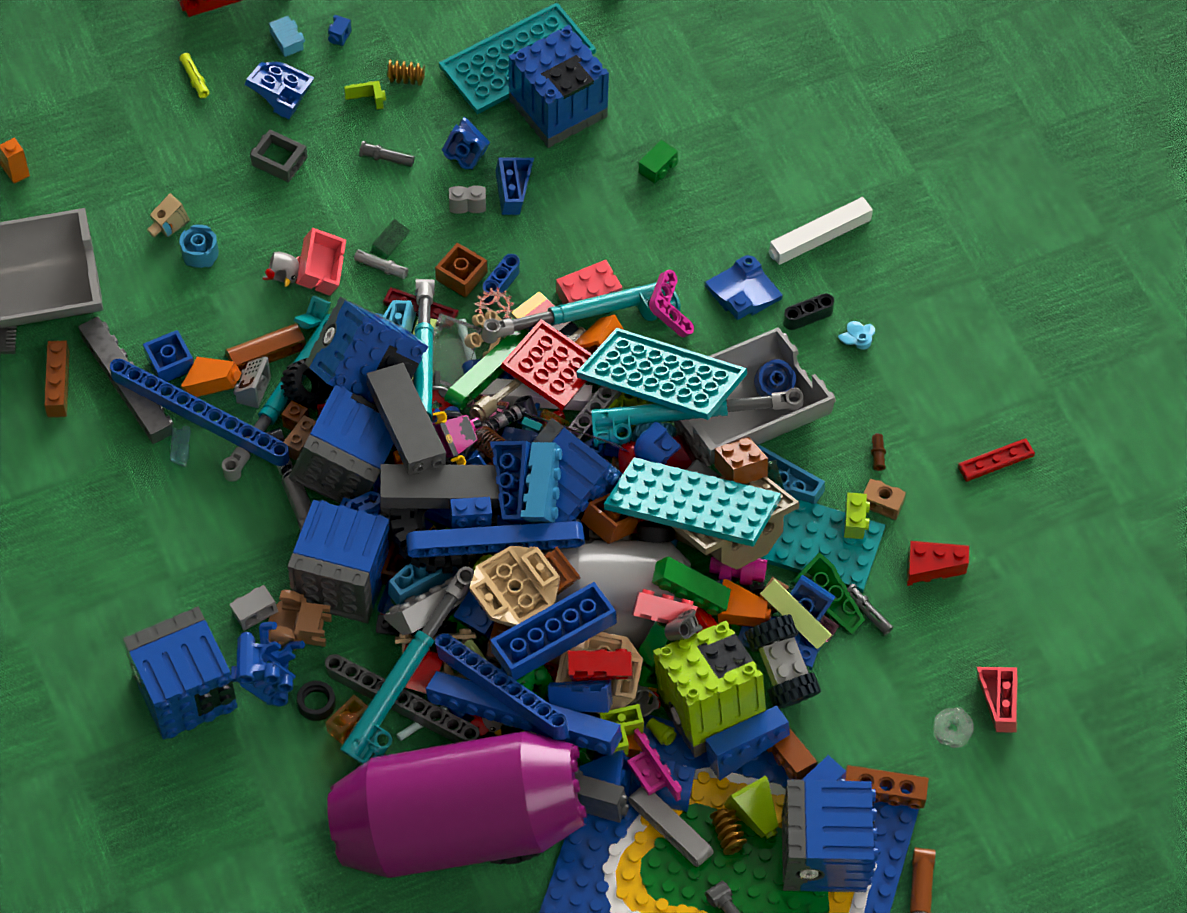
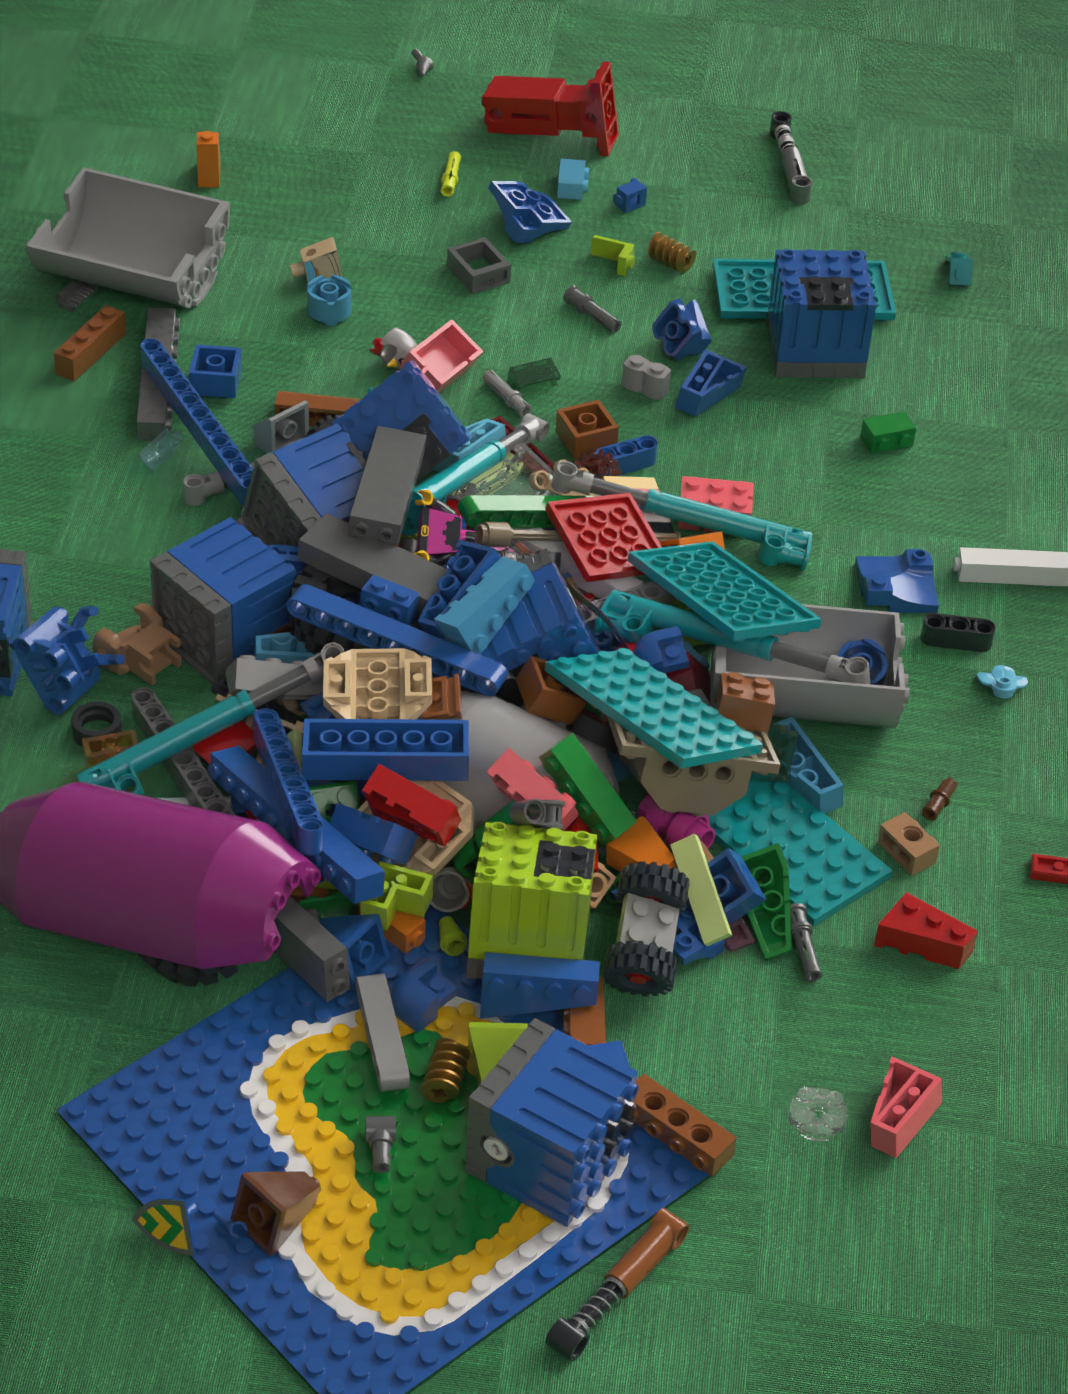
camera: 30 degrees right, 15 degrees down
orange slope [181,357,242,397] -> none
light grey brick [229,585,279,631] -> none
dark pink bracket [627,728,682,801] -> none
dark pink beam [649,270,694,337] -> none
lime brick [844,492,870,539] -> none

